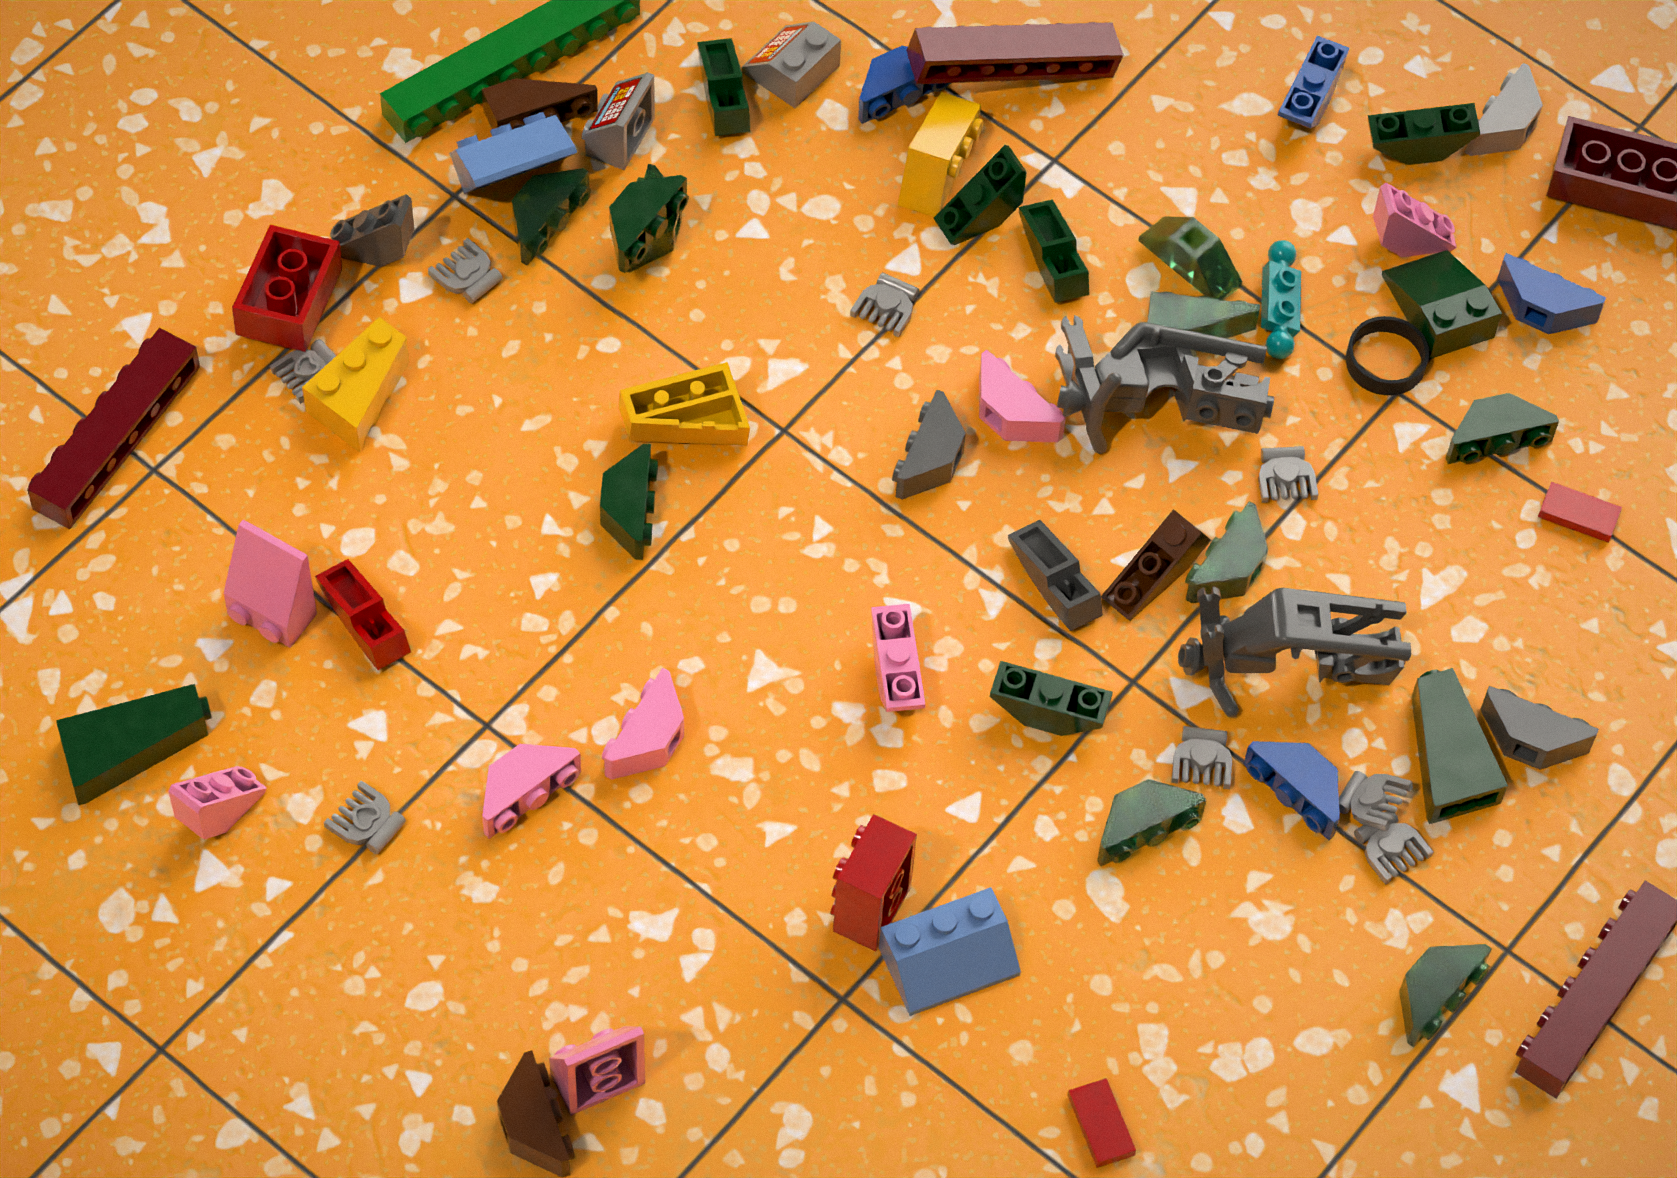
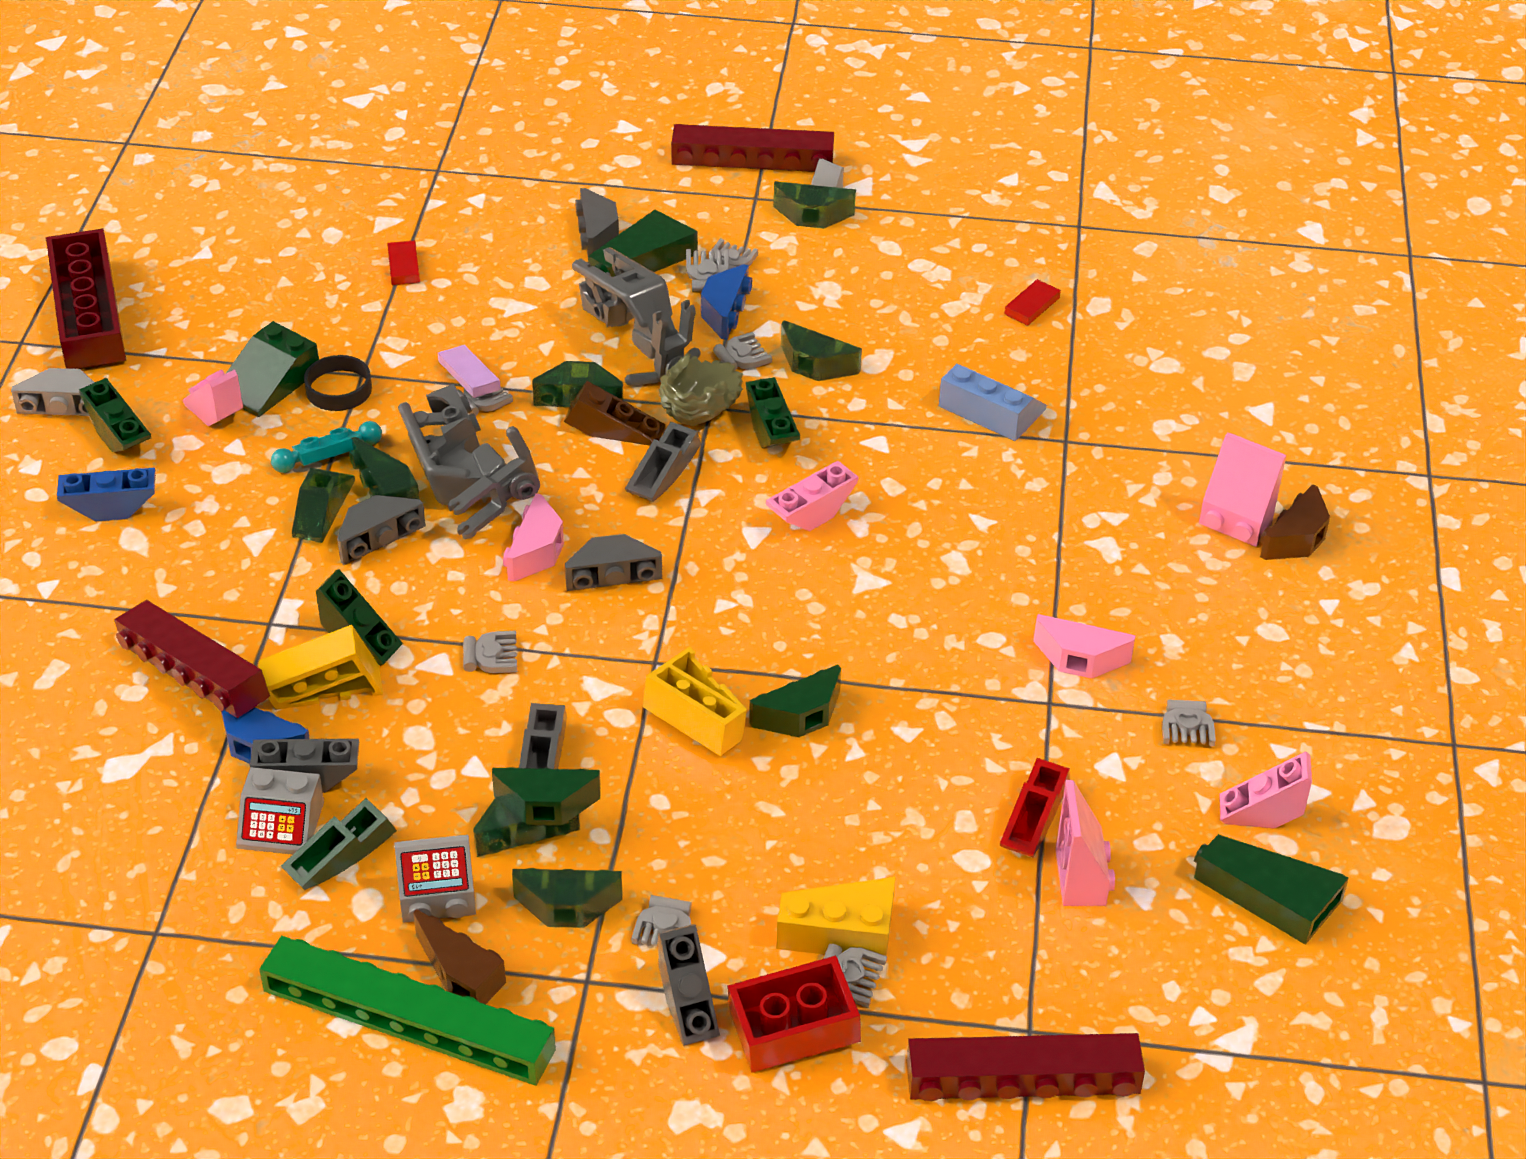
camera: 120 degrees left, 15 degrees down
medium blue slope [449,112,577,194] -> none
bright pink slope [602,668,684,779] -> none
red brick [830,814,917,951] -> none
dark green slope [1019,199,1089,303] -> none
slope [1446,393,1559,464] -> none
slope [1497,253,1607,334] -> none
none -> dark grey slope [250,739,360,793]
none -> dark grey slope [337,495,426,565]
none -> lavender tile [438,345,501,398]
none -> dark grey slope [519,703,567,769]
none -> olive hair [659,353,743,426]
none -> light grey slope [810,159,844,199]

